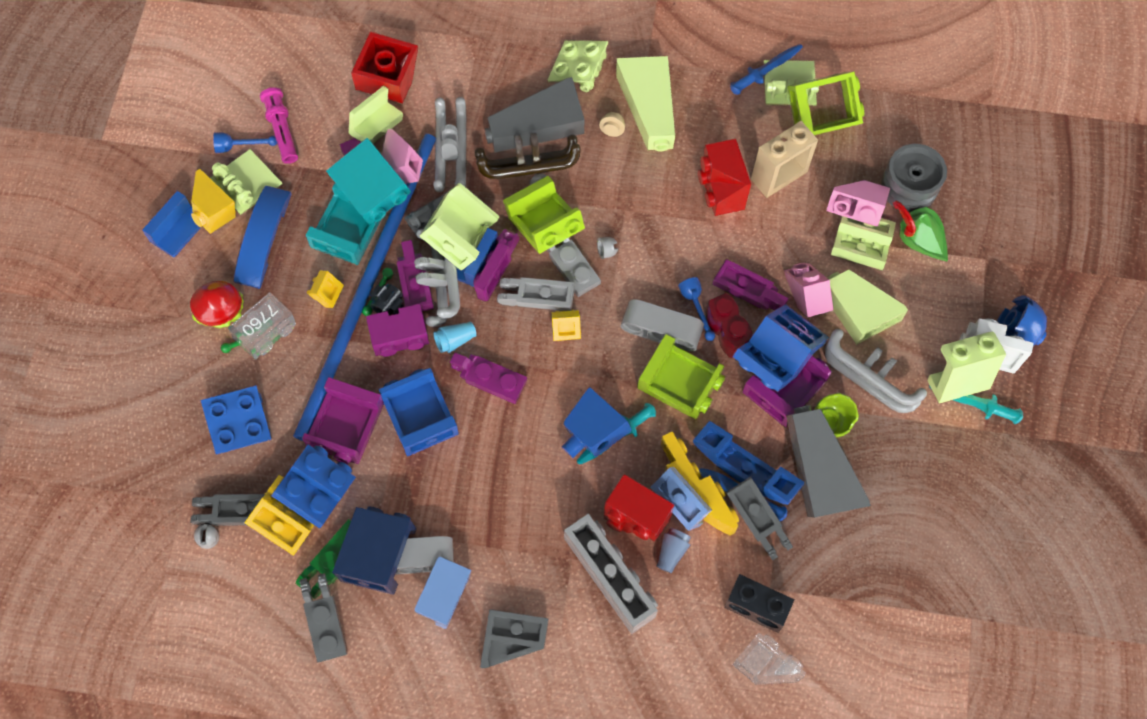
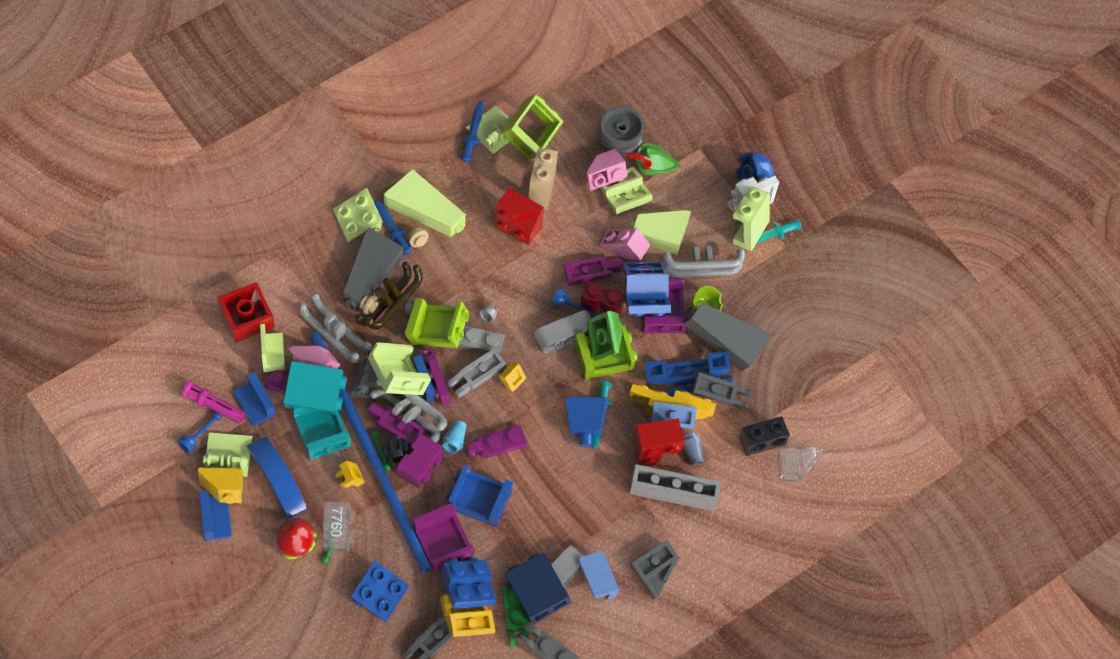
camera: 50 degrees left, 5 degrees down
none -> blue panel [233,372,275,426]
none -> tan plate [360,294,378,315]
none -> blue sword [374,200,412,255]
none -> bright green slope [586,311,622,361]

